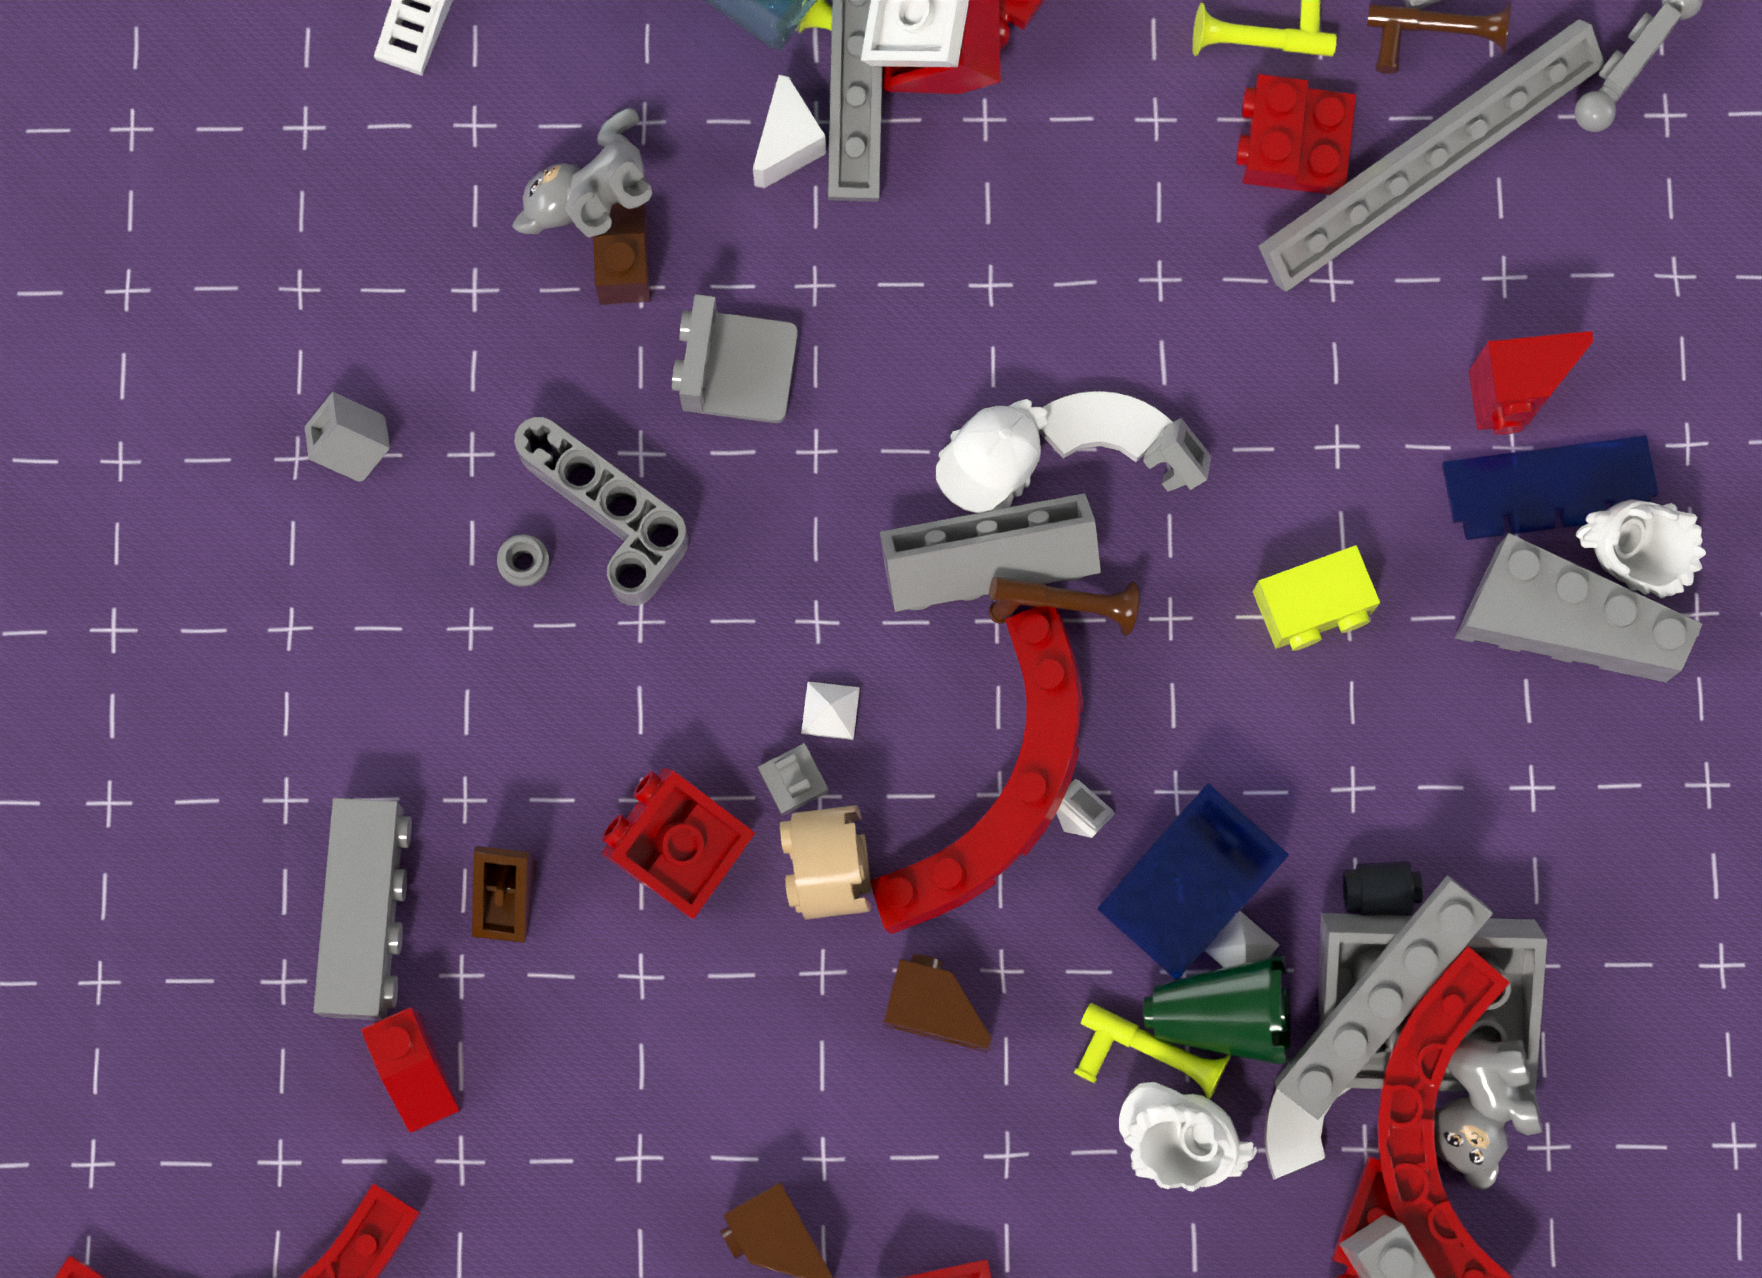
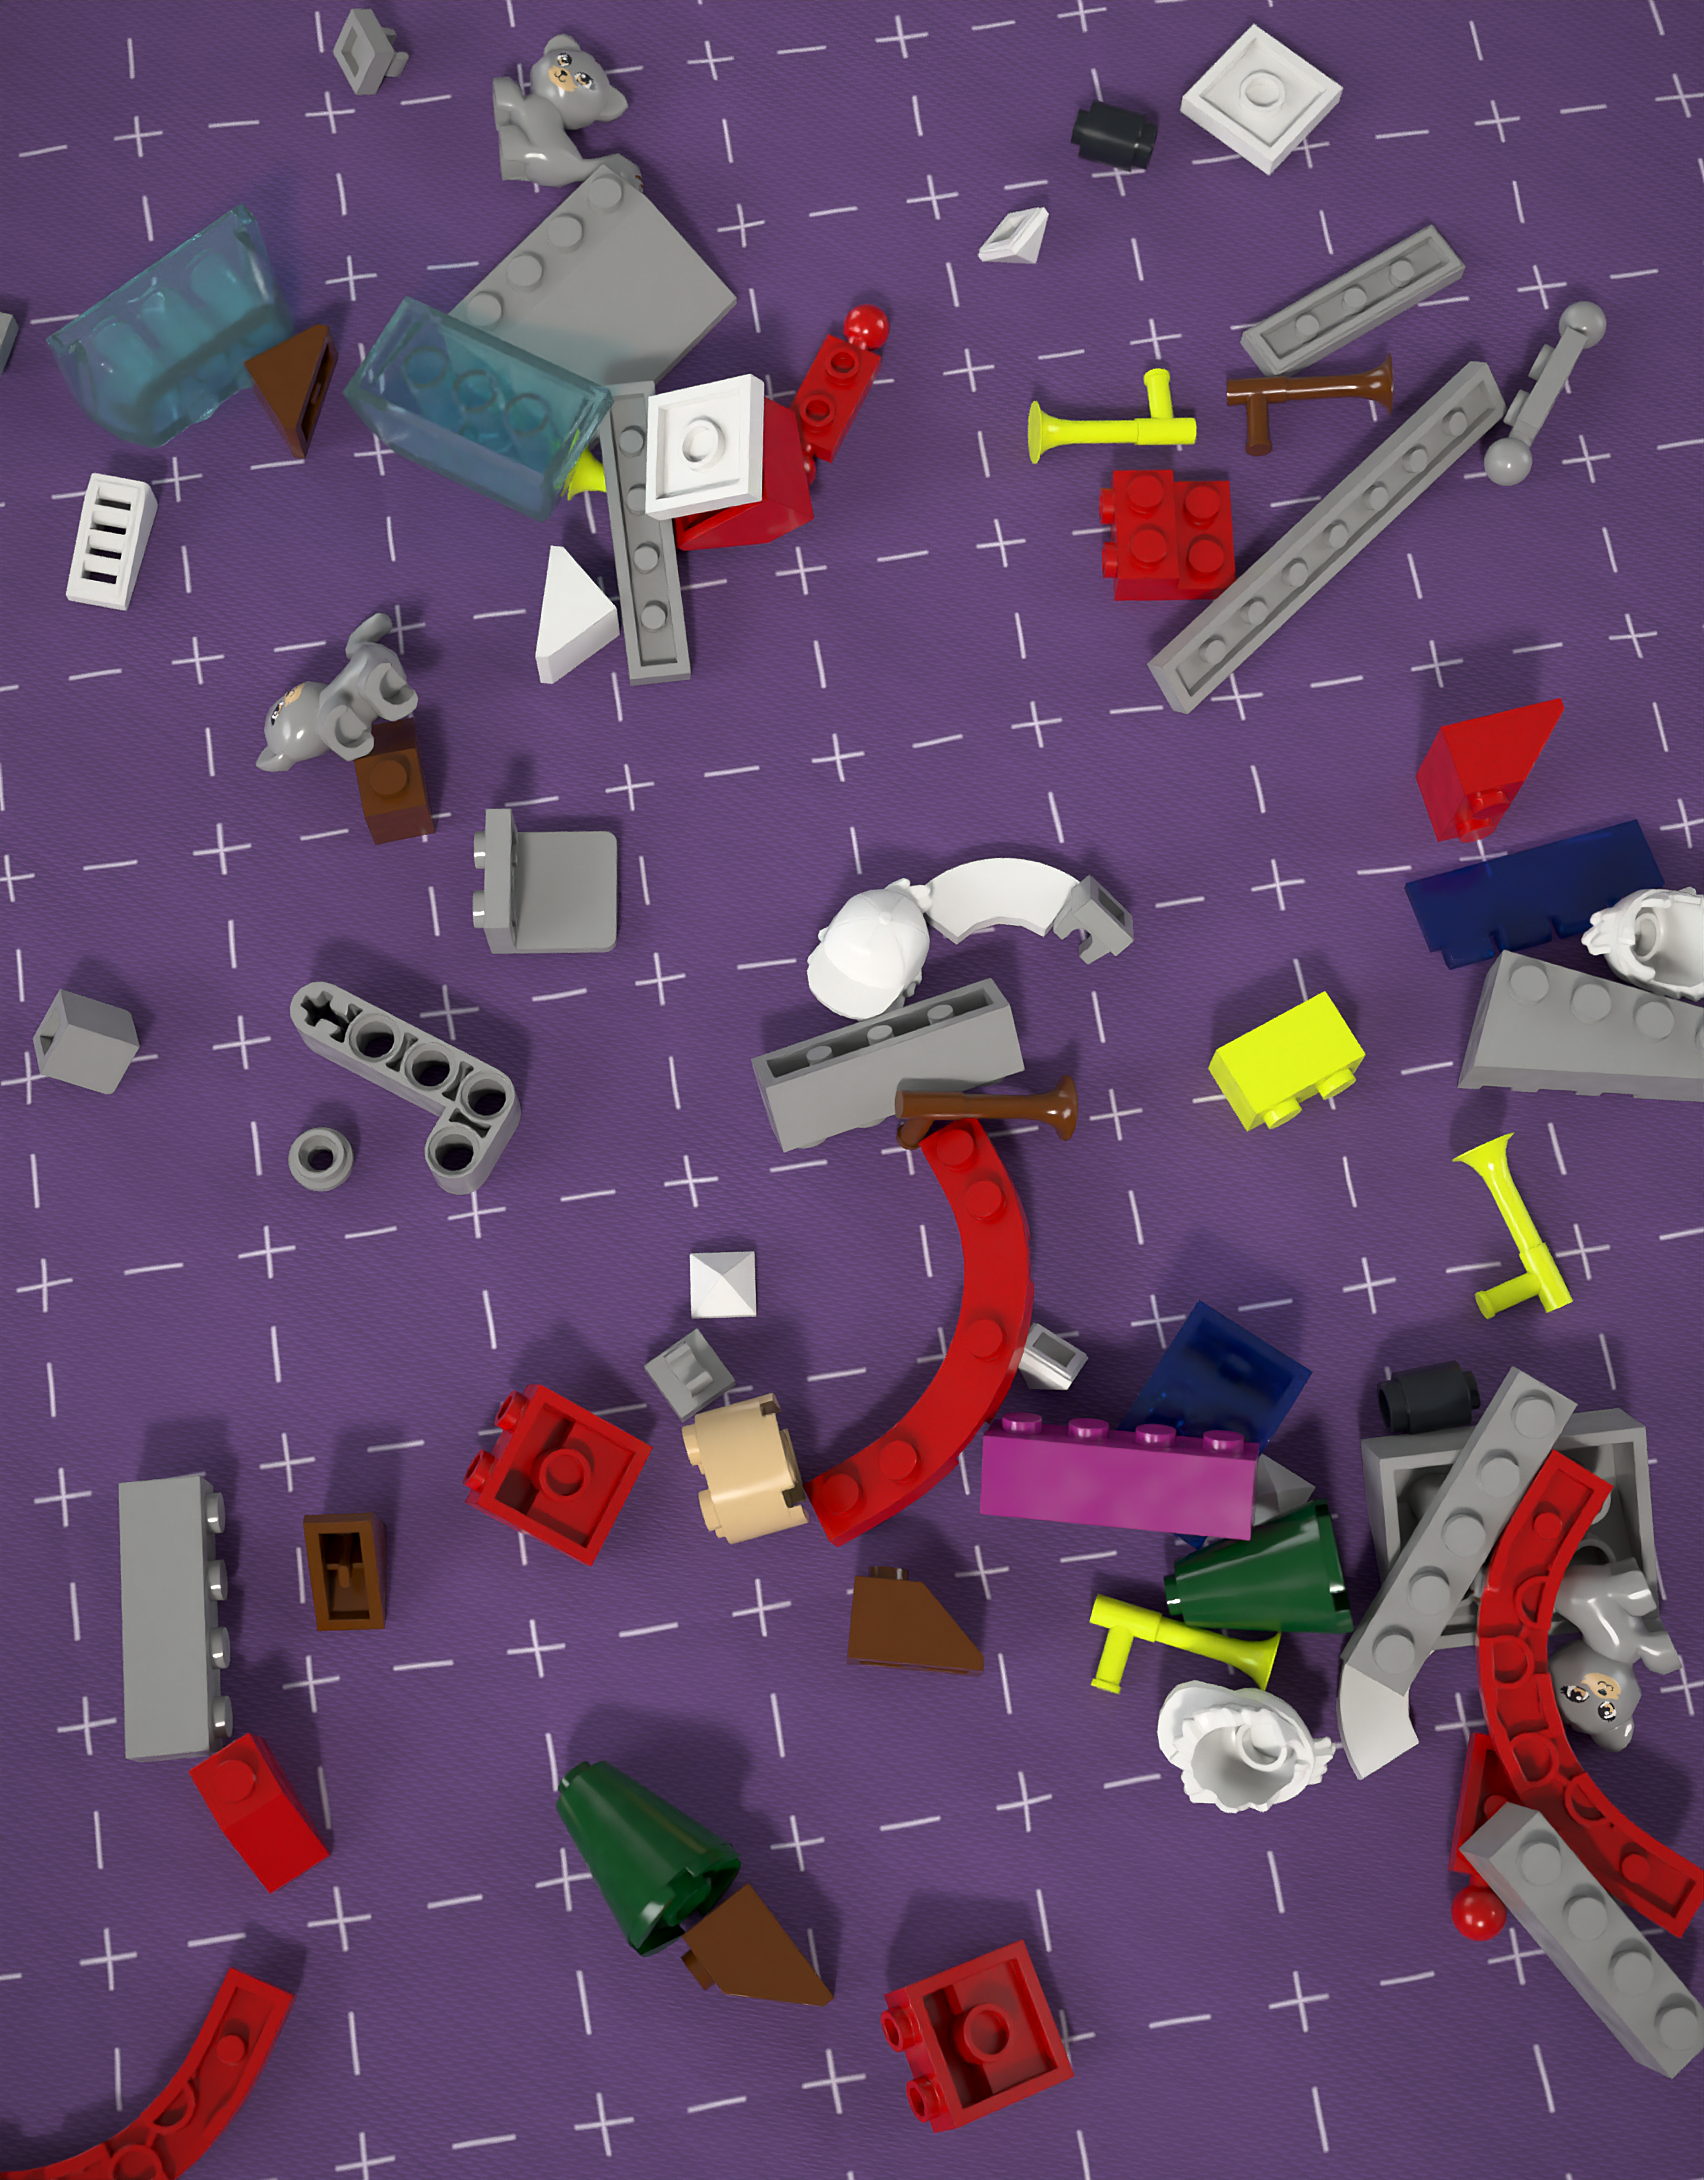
camera: 10 degrees left, 5 degrees down
none -> dark green cone [556,1761,742,1958]
none -> magenta brick [980,1412,1259,1540]
none -> neon yellow piece [1452,1132,1573,1319]

